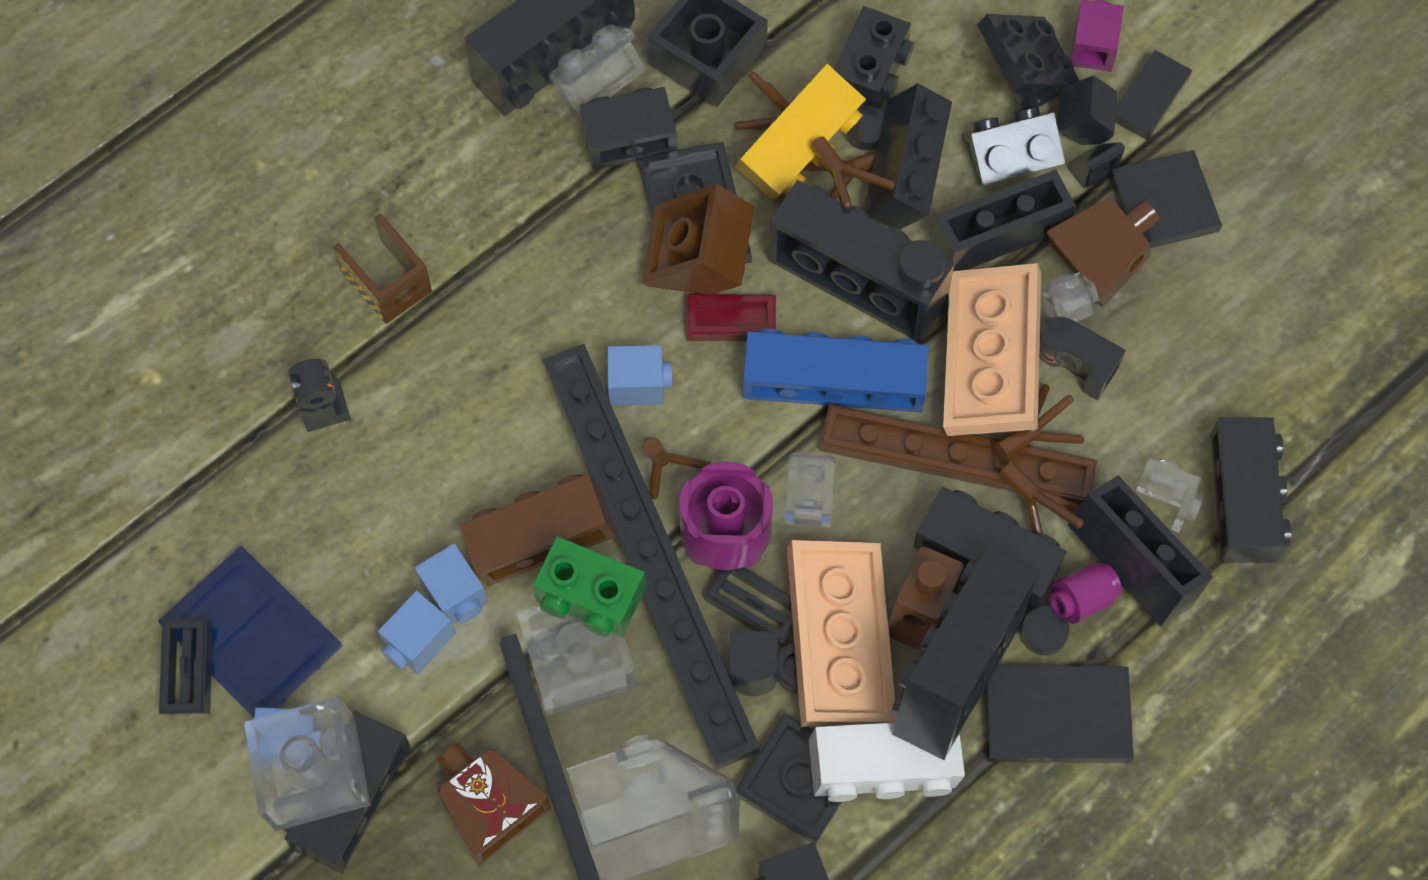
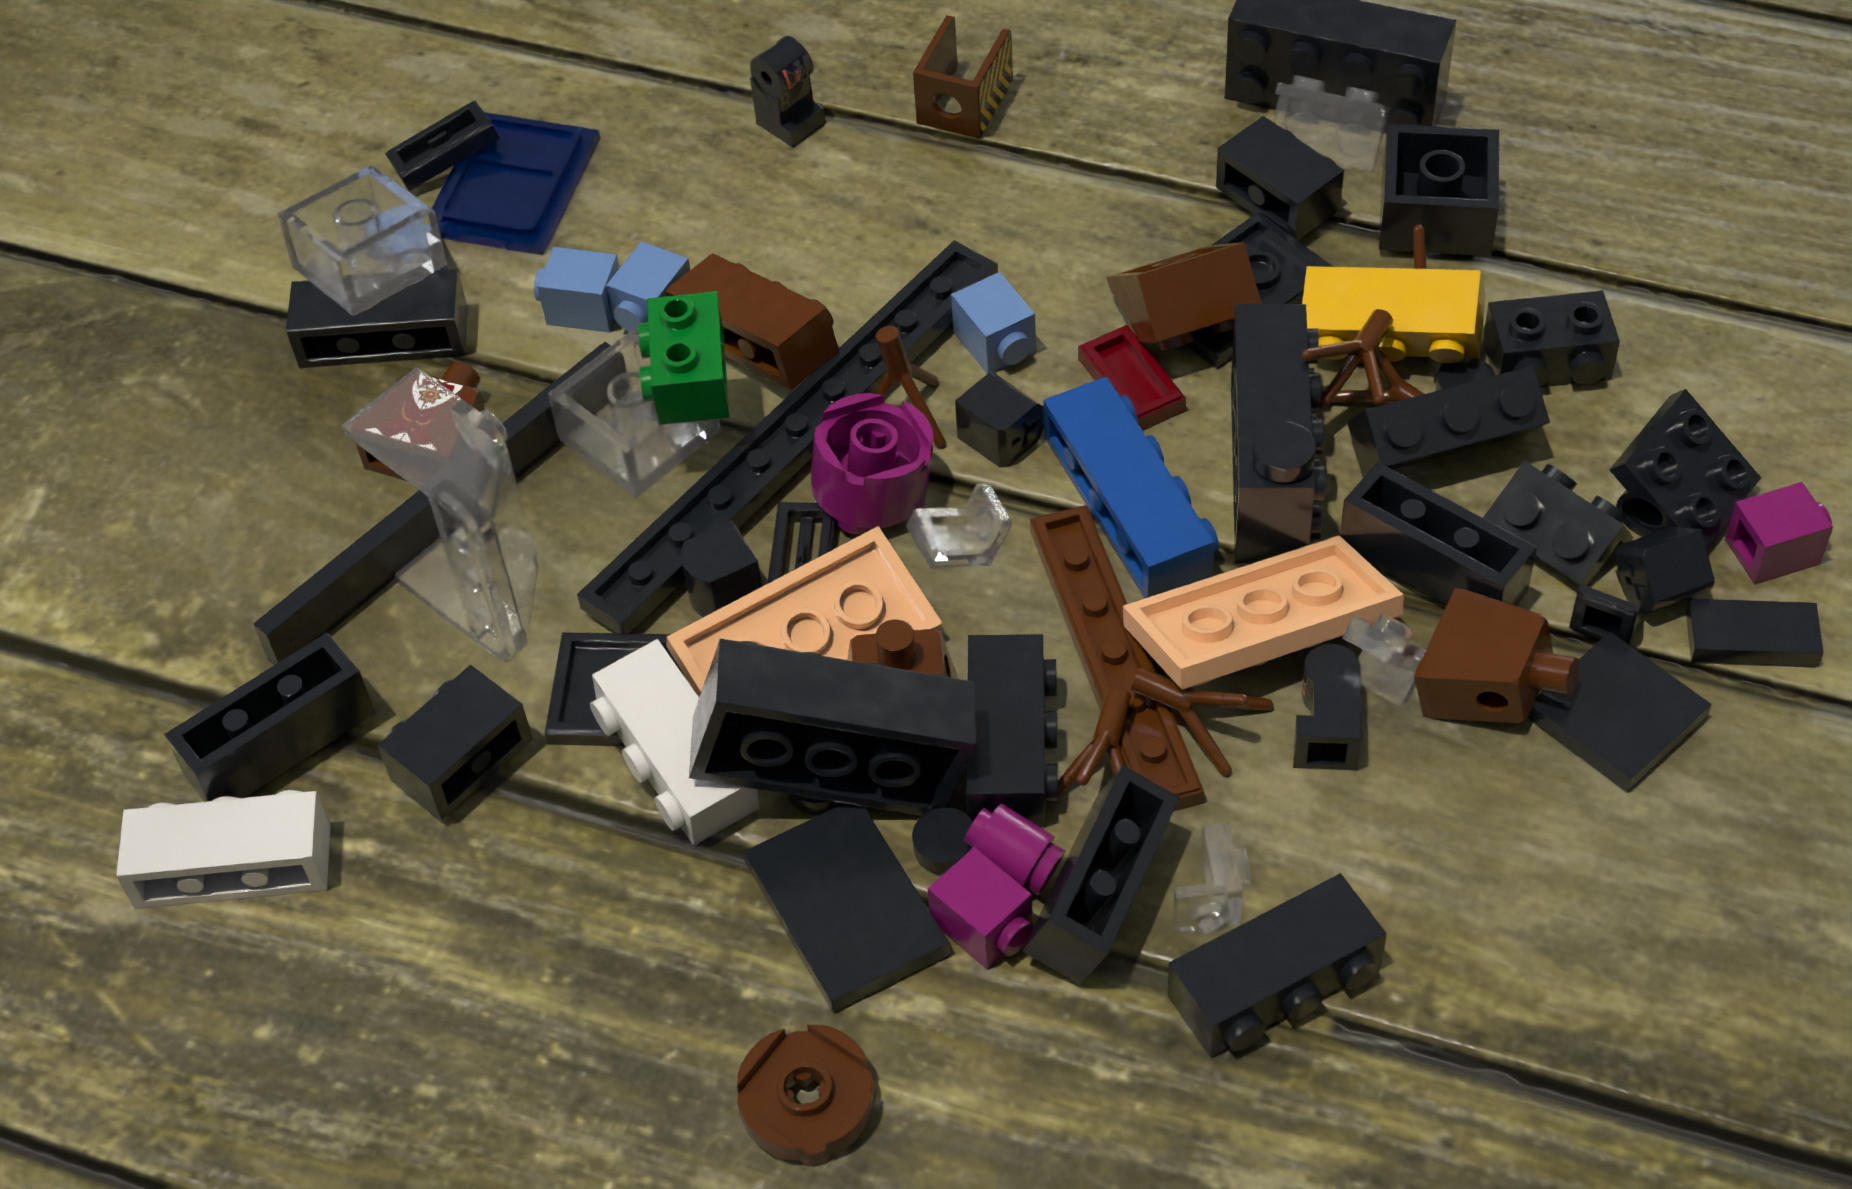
camera: 65 degrees right, 15 degrees down
none -> reddish brown plate [737,1025,875,1166]
none -> magenta brick [928,847,1033,970]
none -> black piece [955,372,1044,468]

